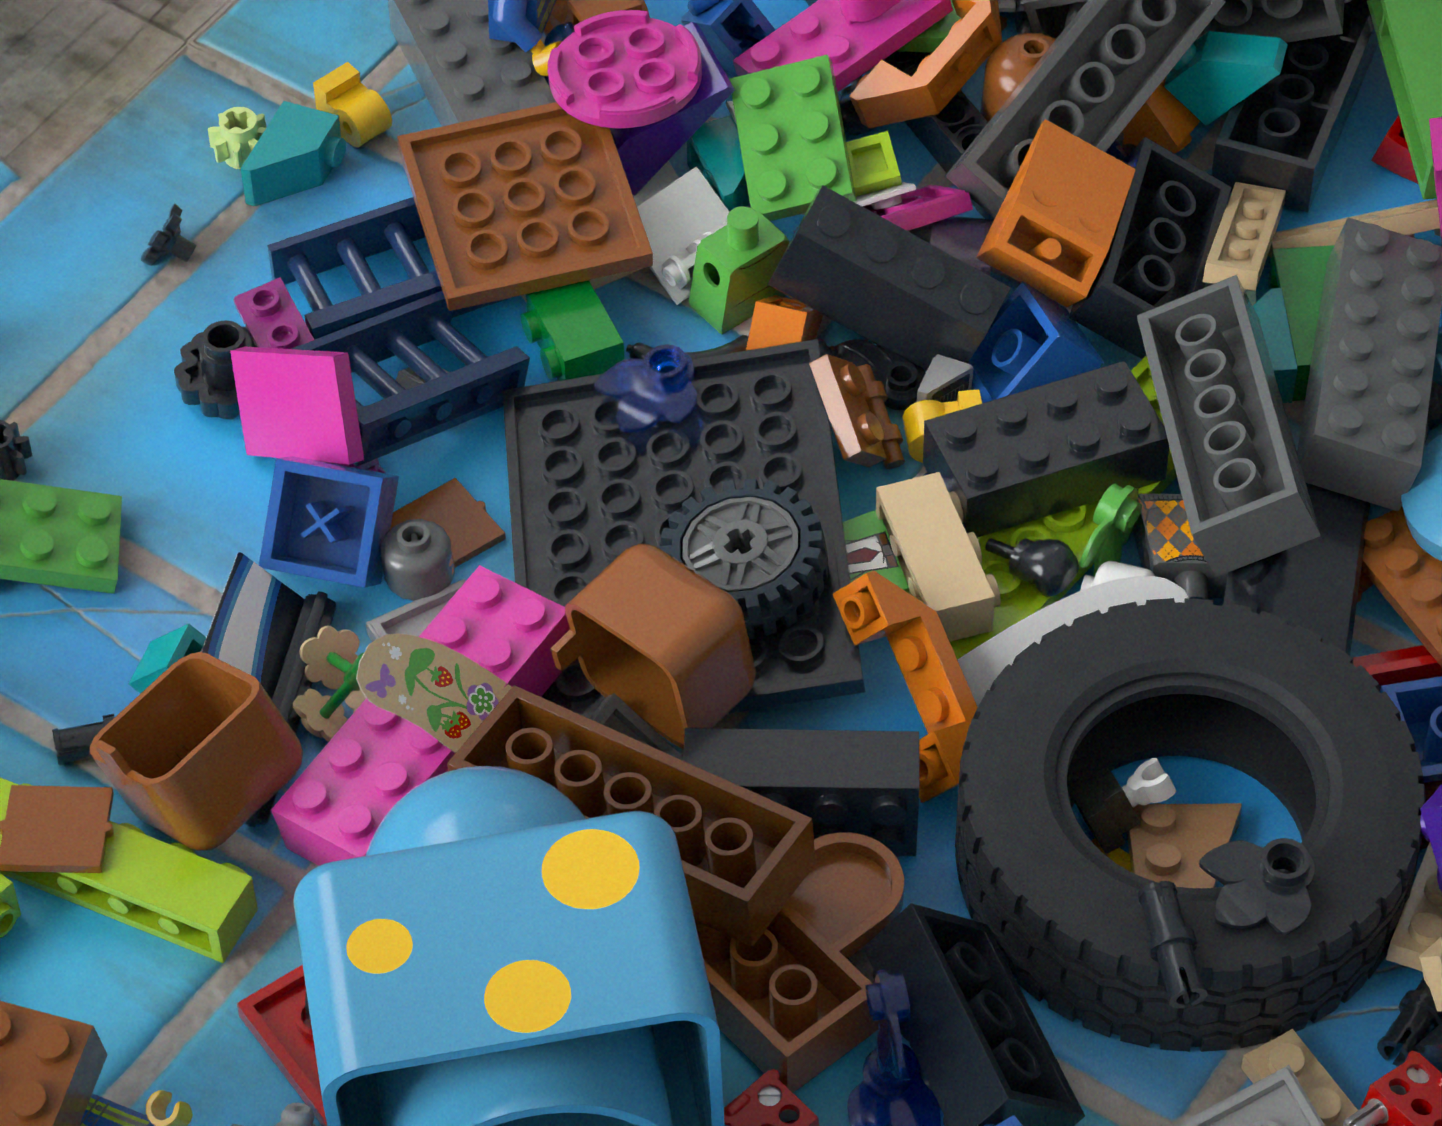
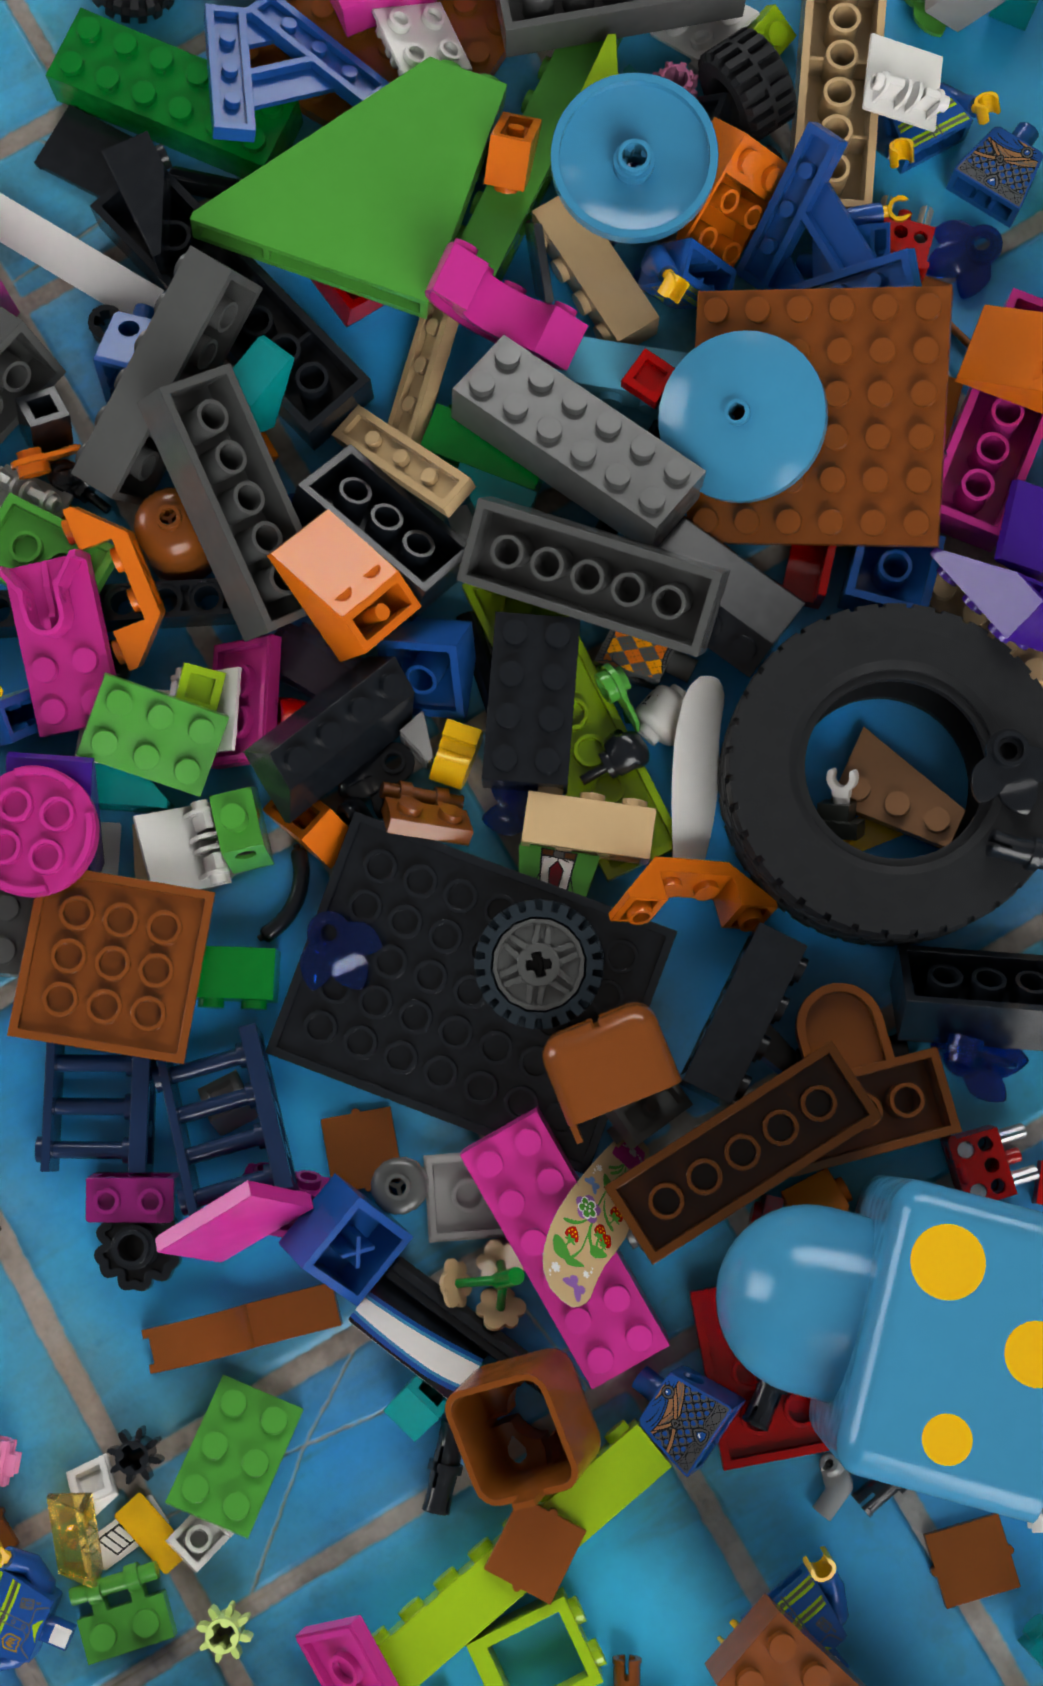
camera: 65 degrees left, 30 degrees up
none -> dark orange piece [141,1283,343,1374]
none -> torso [632,1365,746,1477]

